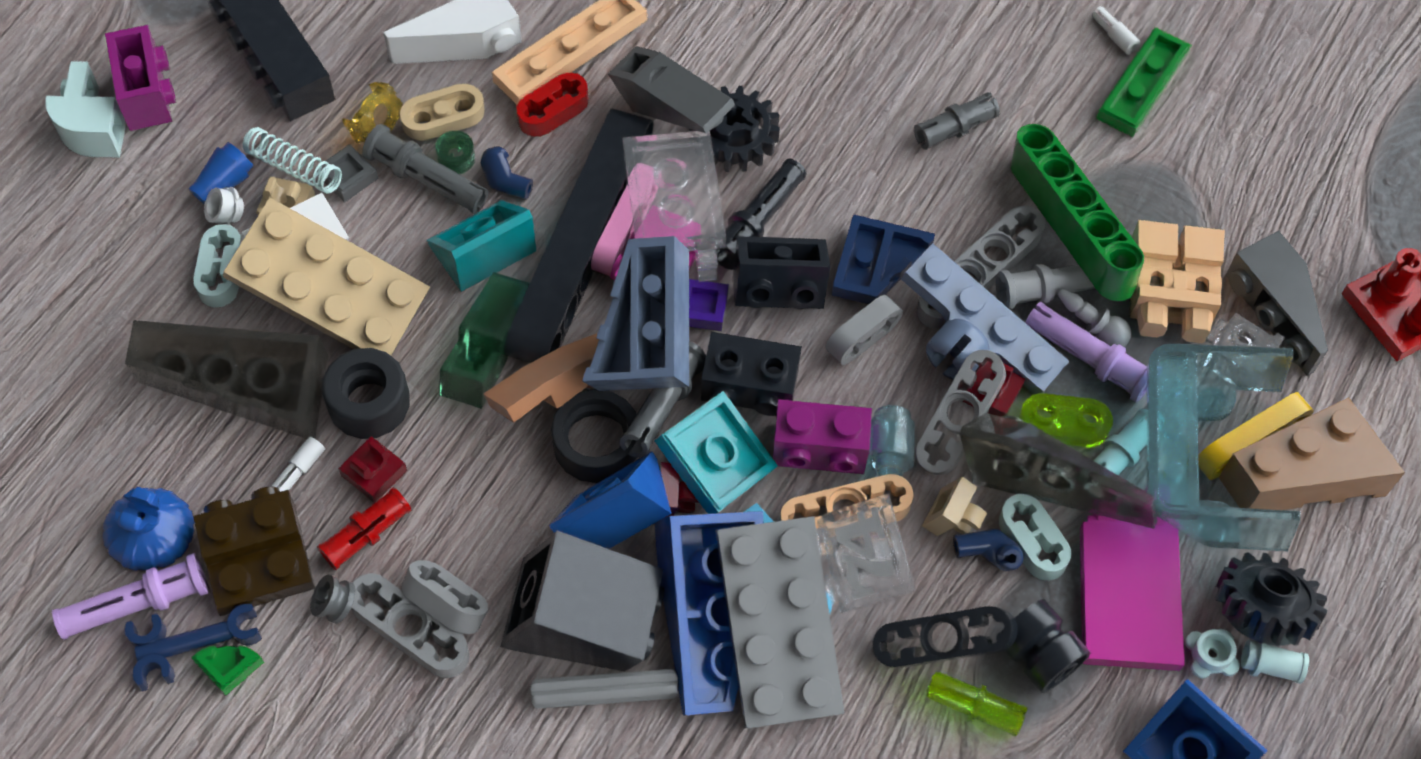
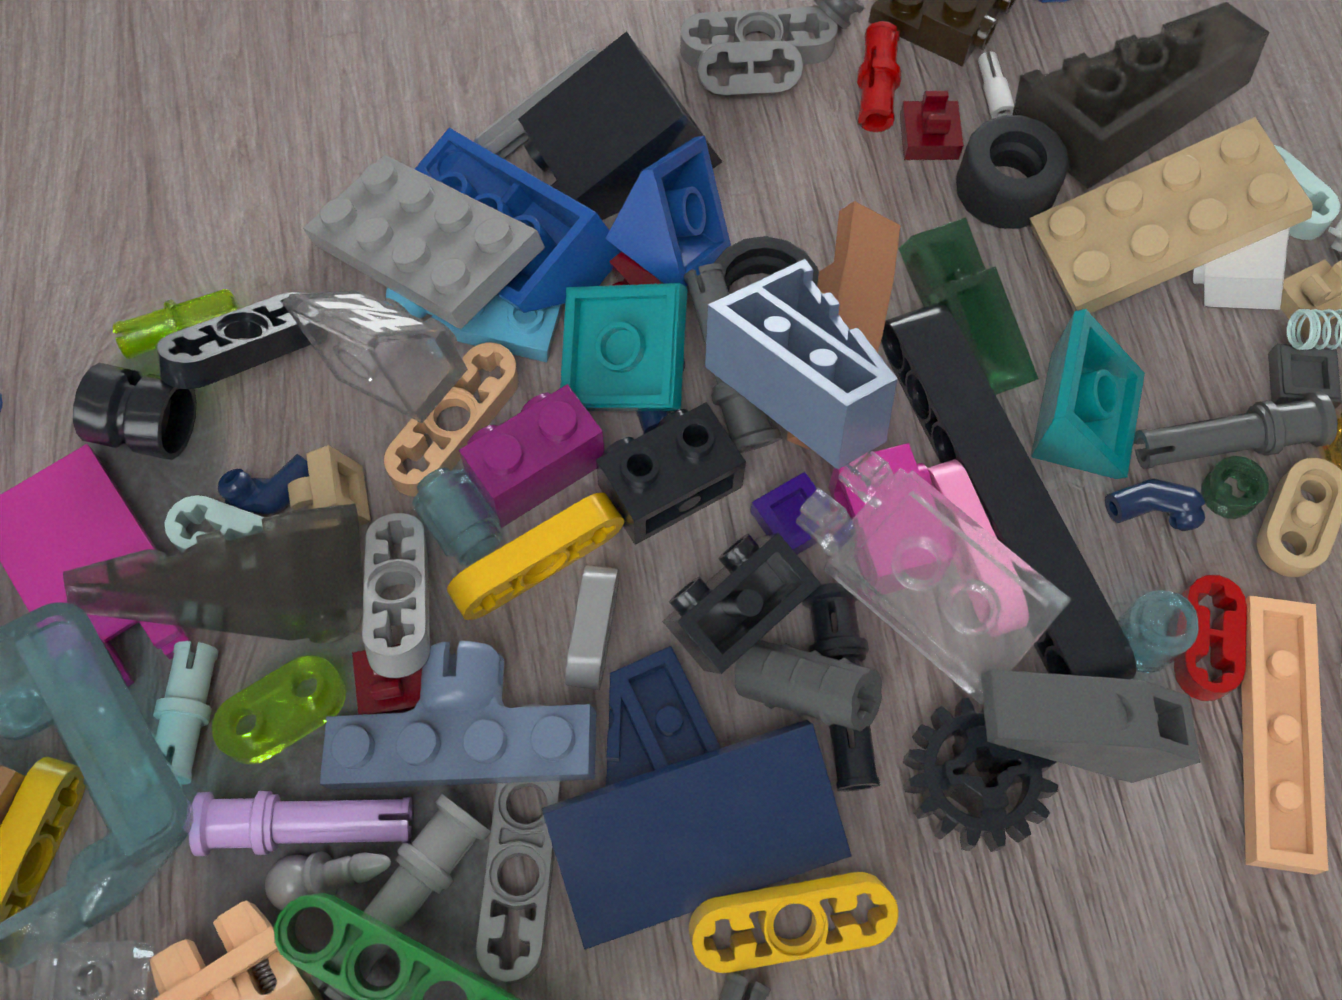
camera: 140 degrees right, 5 degrees up
none -> yellow beam [447,492,624,620]
none -> dark blue tile [542,719,852,950]
none -> yellow beam [689,872,898,973]
none -> dark grey axle [734,640,882,731]
none -> clear light blue brick [1117,590,1199,673]

